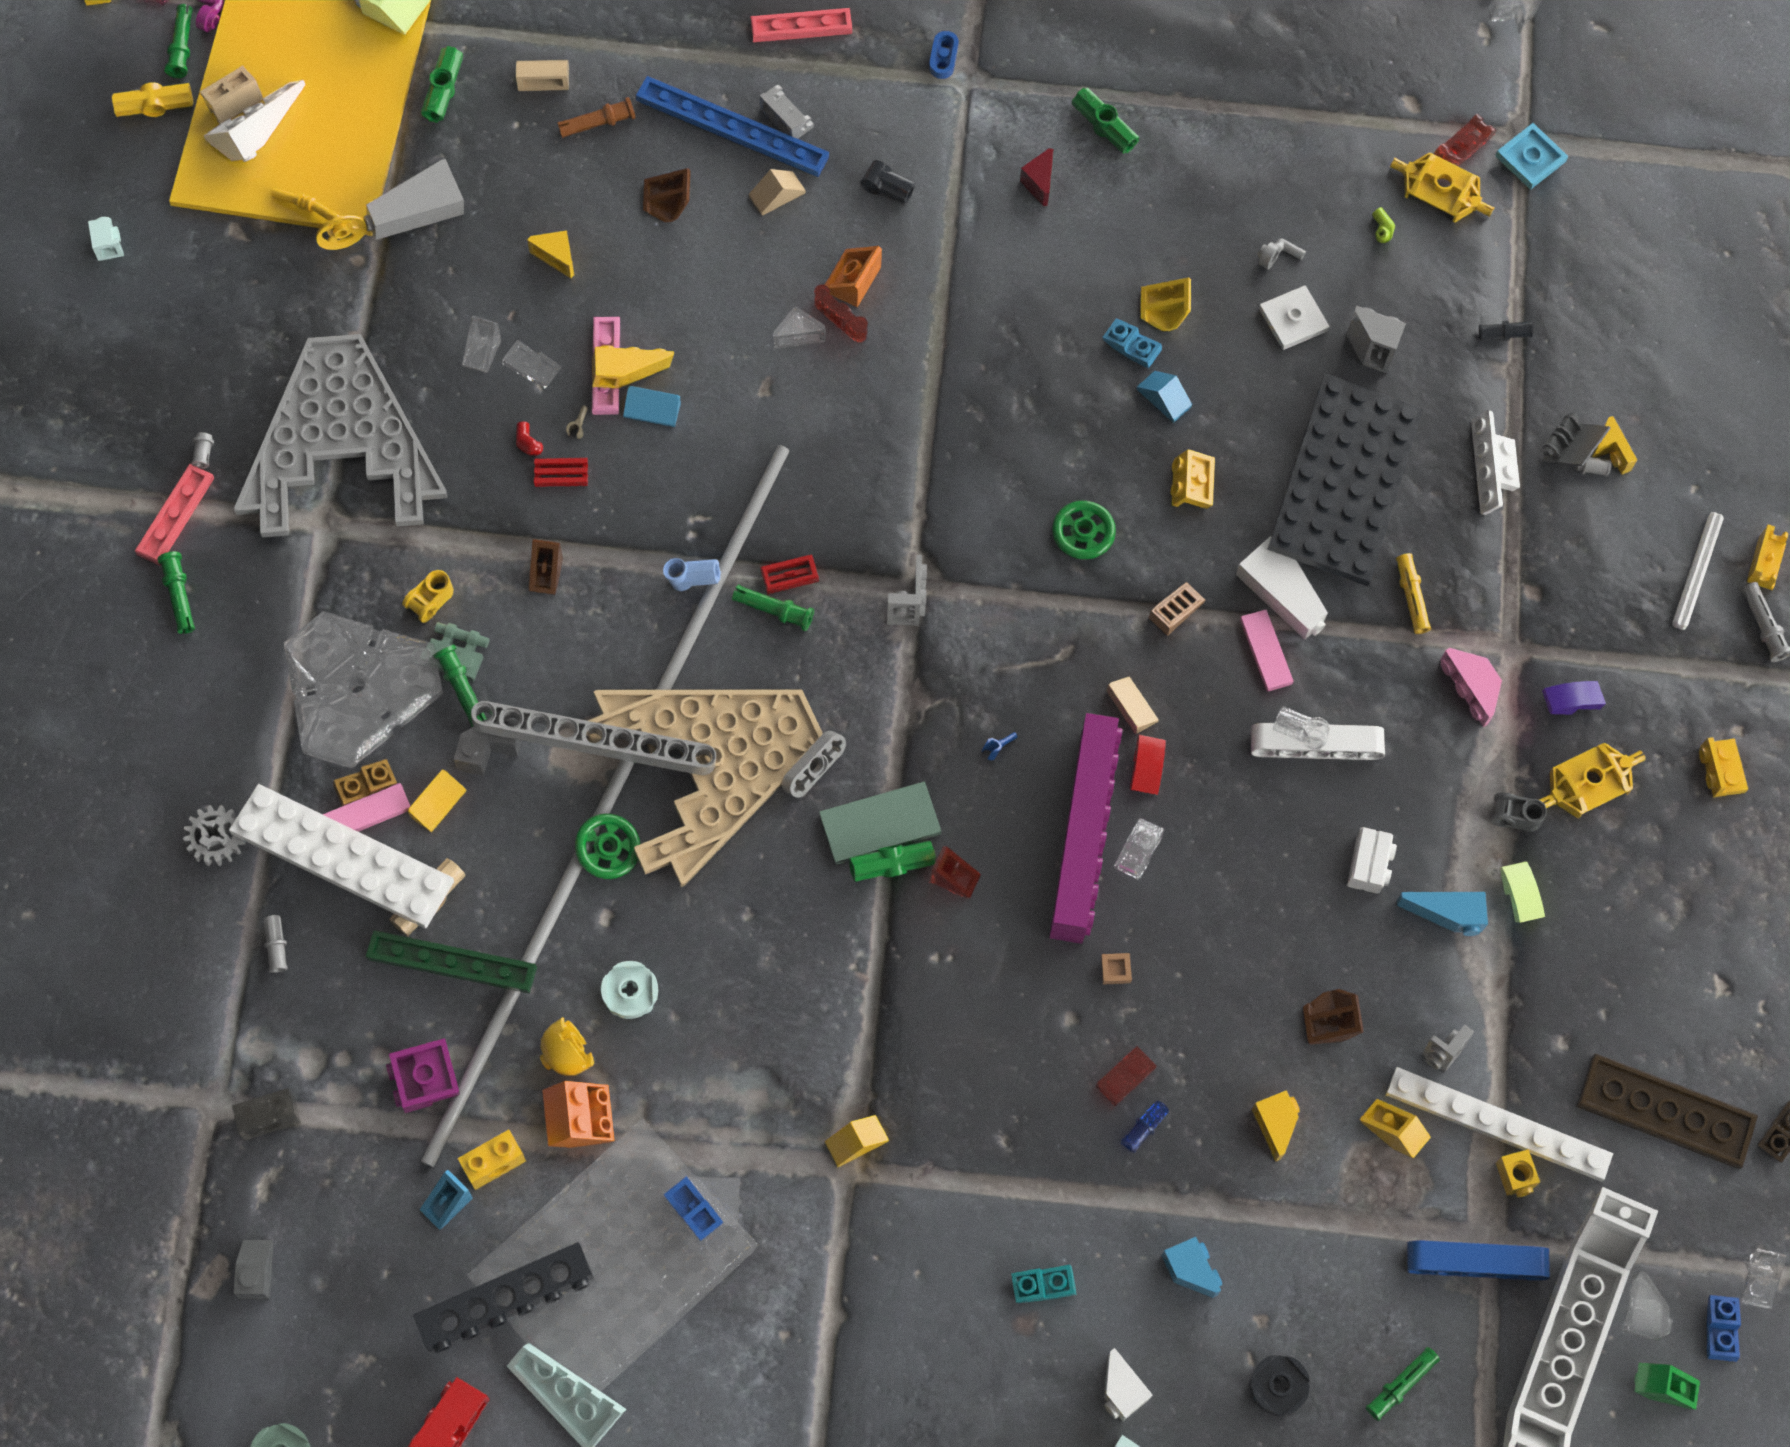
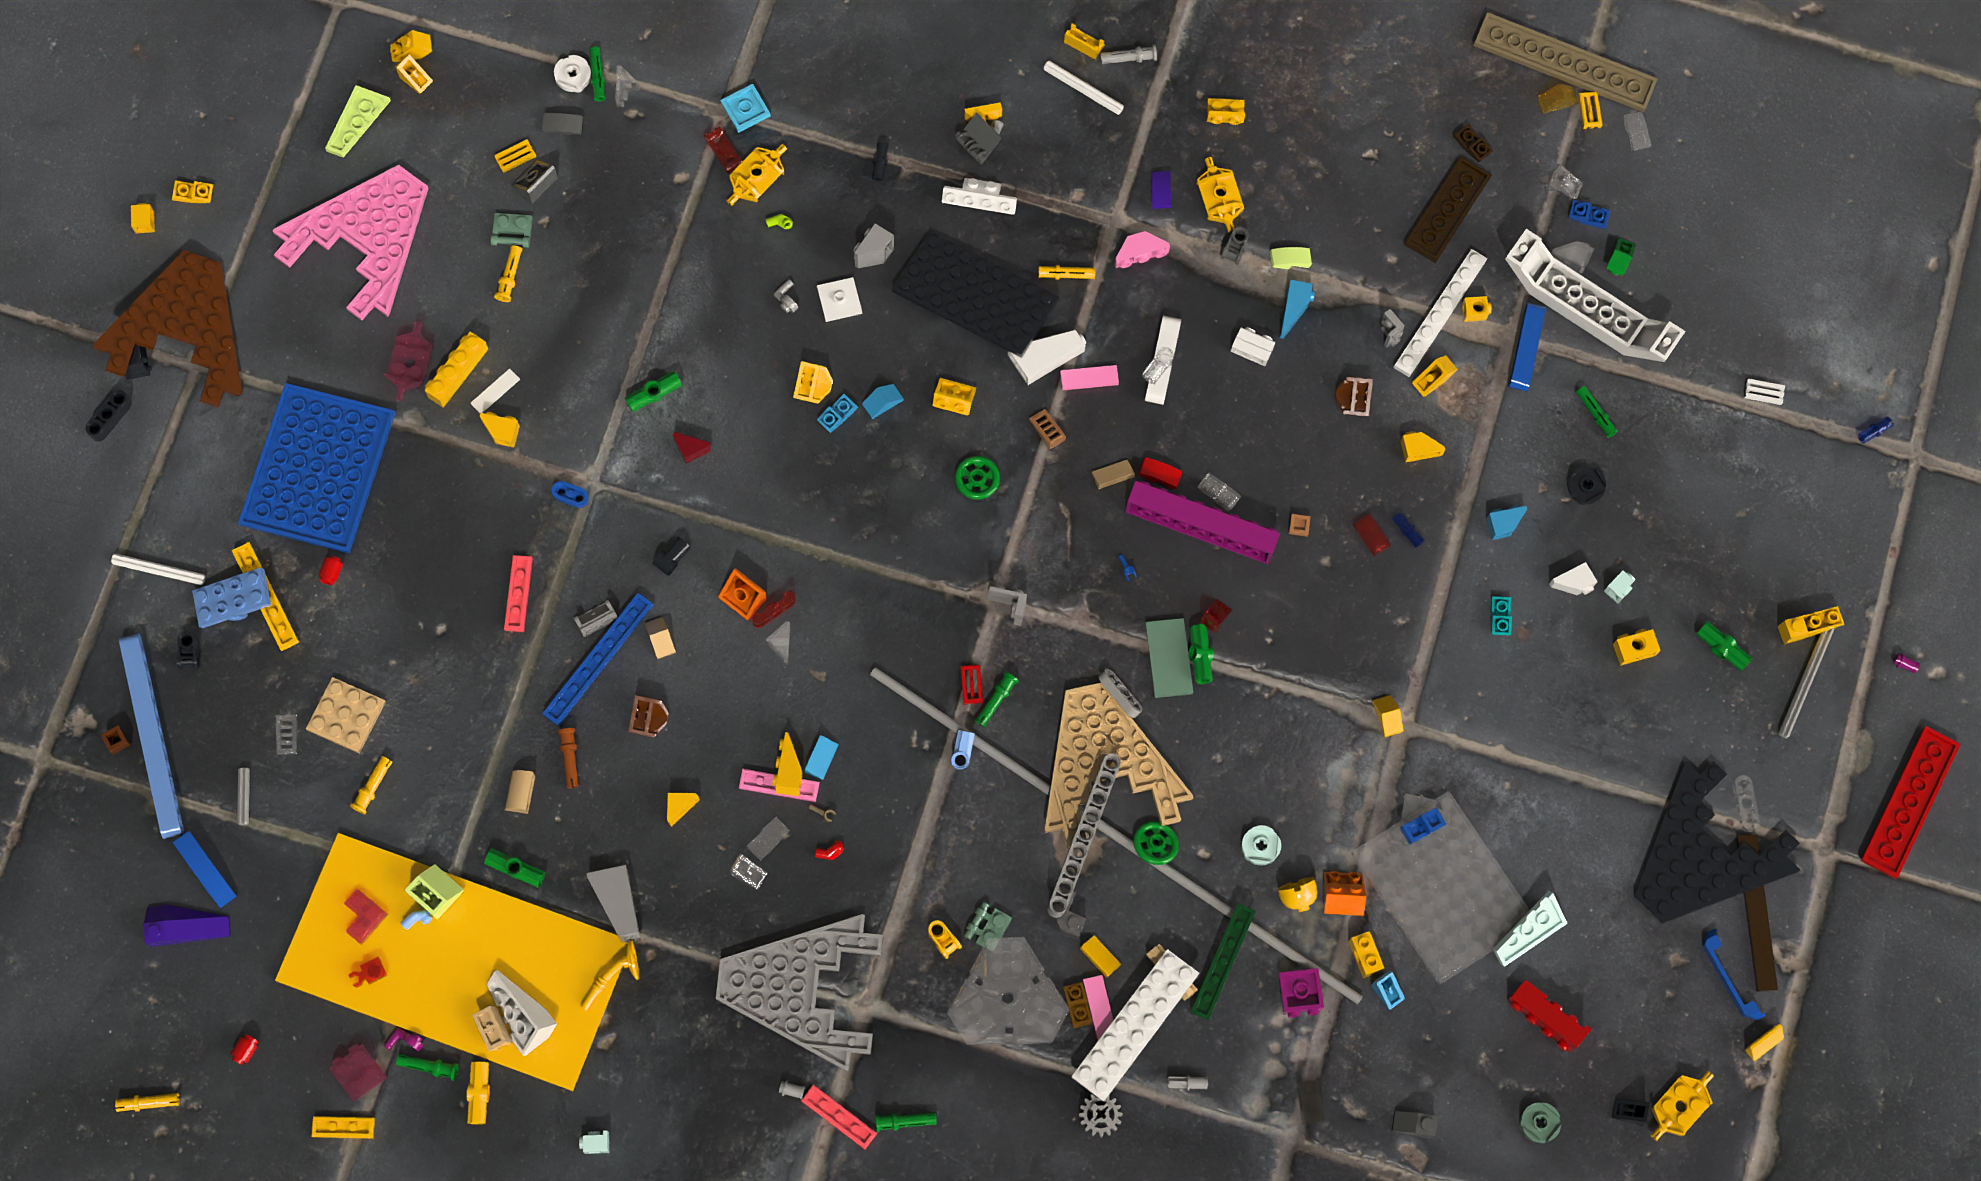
camera: 80 degrees left, 5 degrees up
black brick [413,1242,594,1353] -> none
green pin [433,645,487,727] -> none
reddish brown slope [529,539,563,595] -> none
red tile [534,458,588,487] -> none

